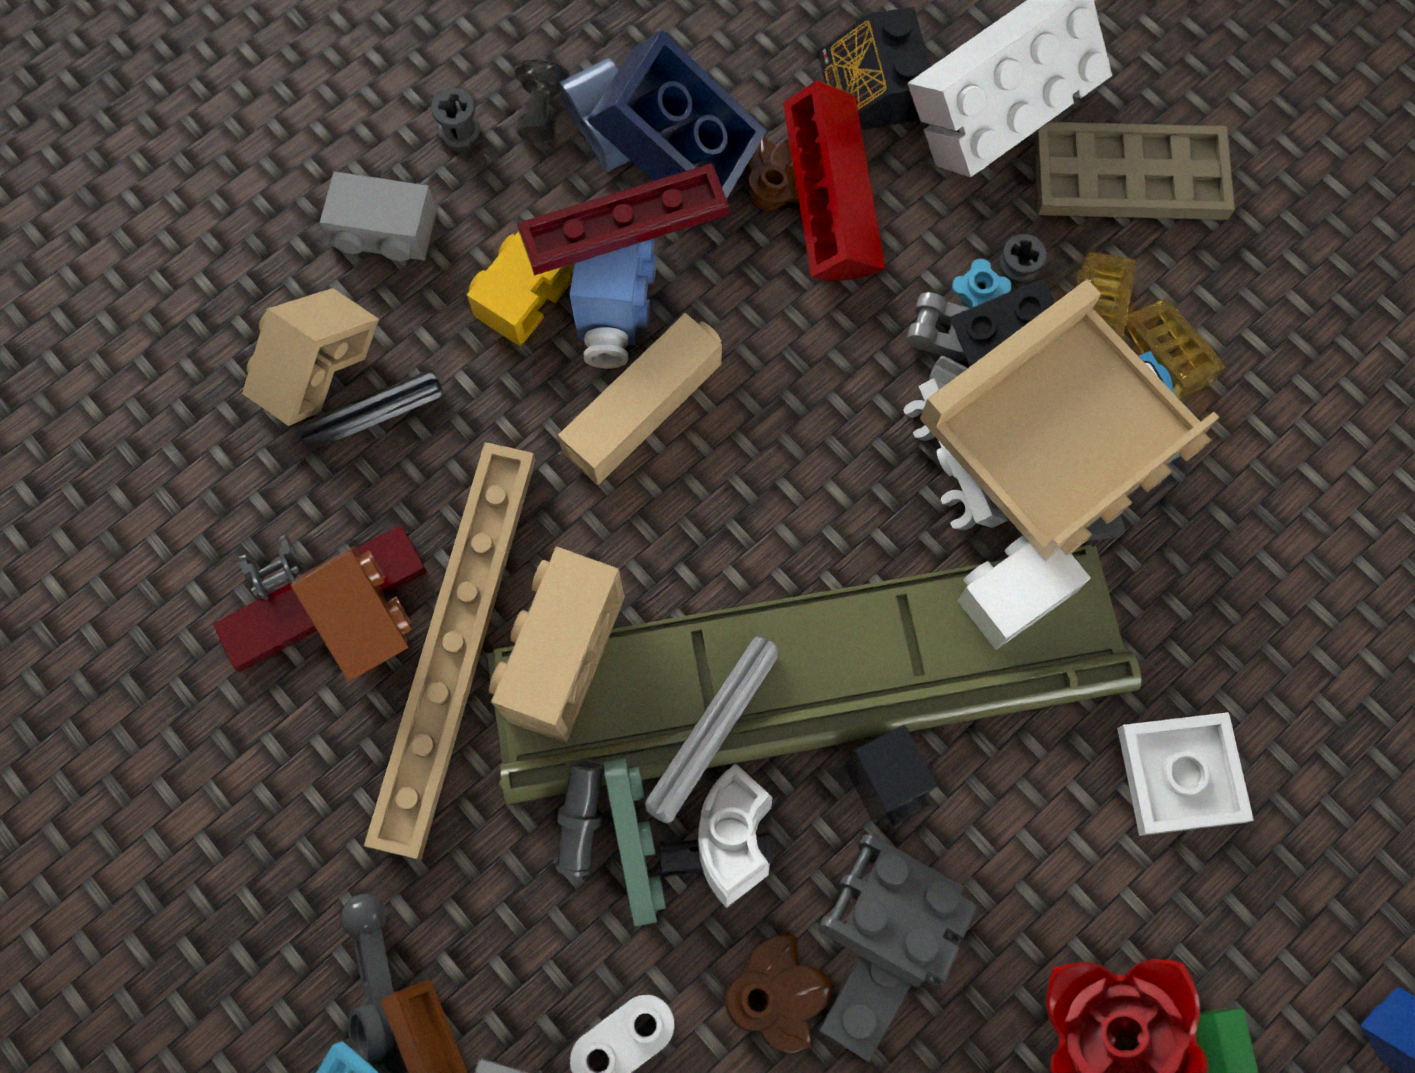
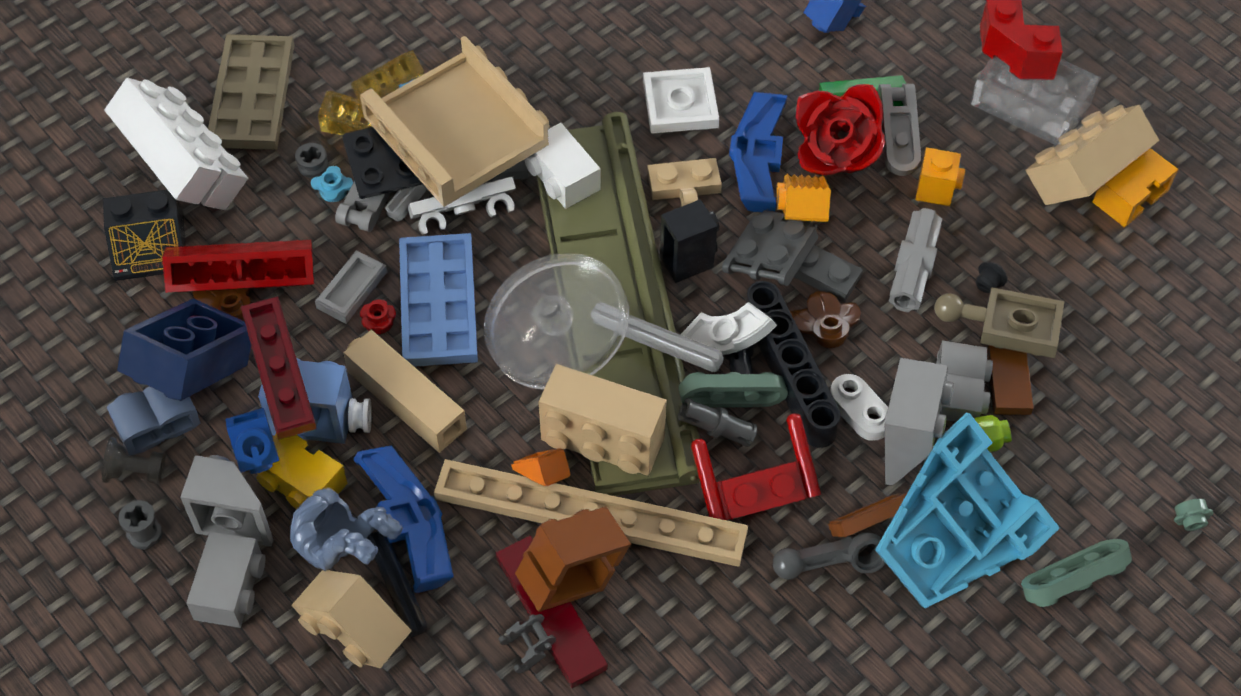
camera: 90 degrees left, 15 degrees down
none -> light grey slope [180,455,274,546]
none -> blue brick [225,408,279,474]
none -> sand blue hair [290,488,403,571]
none -> light grey tile [315,250,387,324]
none -> blue plate [353,445,454,593]
none -> red plate [360,299,396,334]
none -> medium blue plate [399,233,478,367]
none -> clear dish [484,253,629,389]
none -> orange slope [511,448,570,486]
none -> tan plate [647,158,722,207]
none -> red plate [691,413,821,520]
none -> blue plate [729,92,788,213]
none -> black beam [746,281,840,448]
none -> light orange brick [776,173,831,222]

